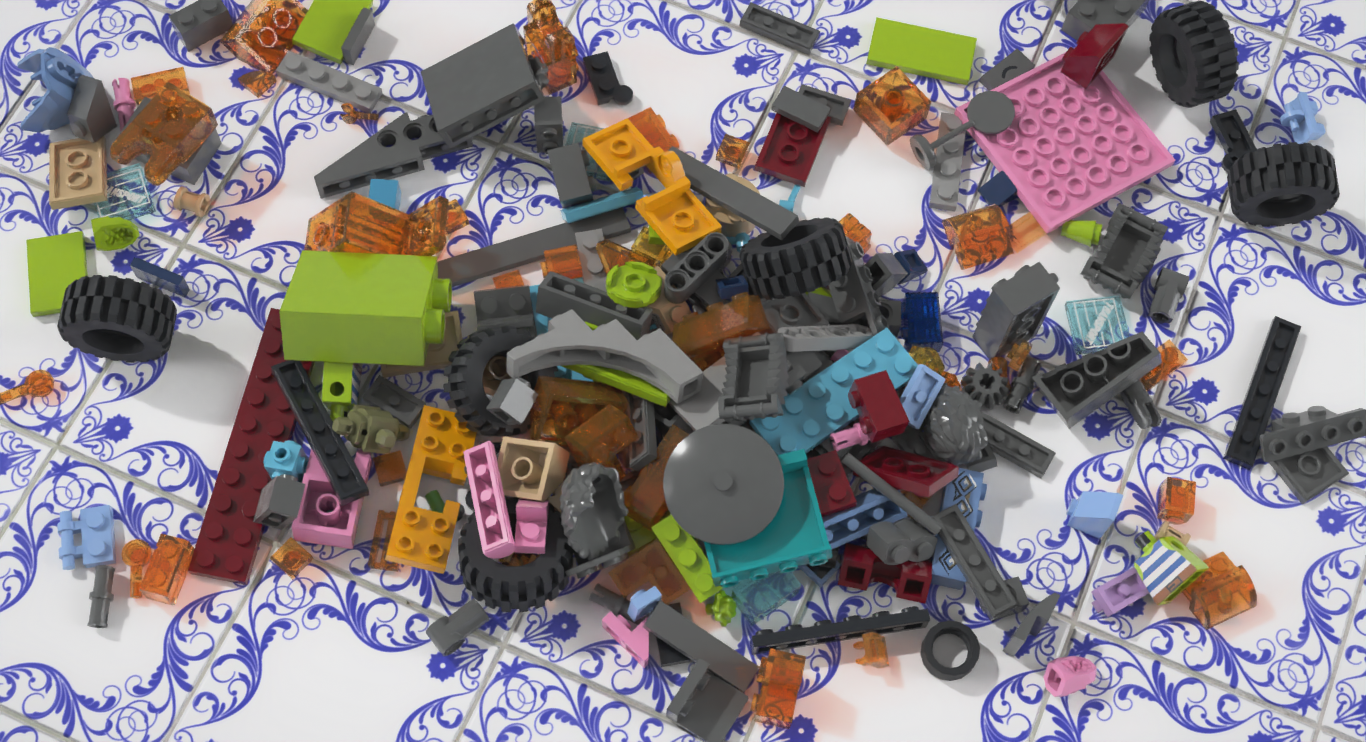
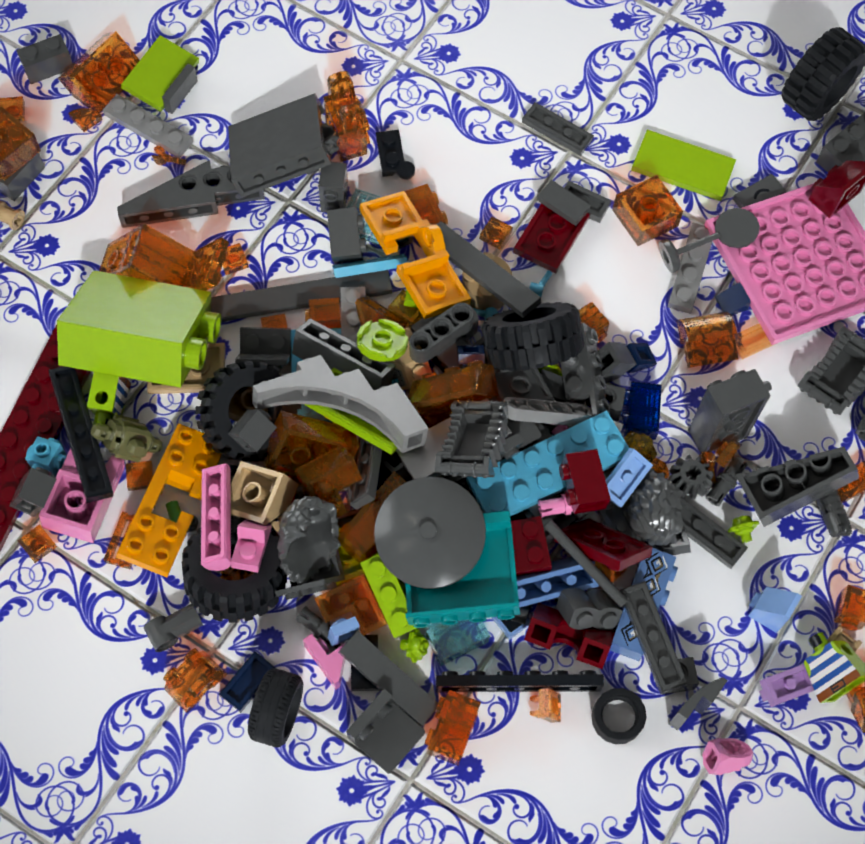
camera: 10 degrees right, 0 degrees up
dark grey plate [363,375,426,429] -> none
dark azure brick [367,179,401,223] -> none
lime cone [1061,220,1103,247] -> none
clear light blue tile [1064,296,1130,355] -> none
none -> clear orange cylinder [163,648,228,713]
none -> dark blue tile [219,651,276,713]
none -> black tyre [247,668,304,747]
none -> lime plant [728,515,759,543]

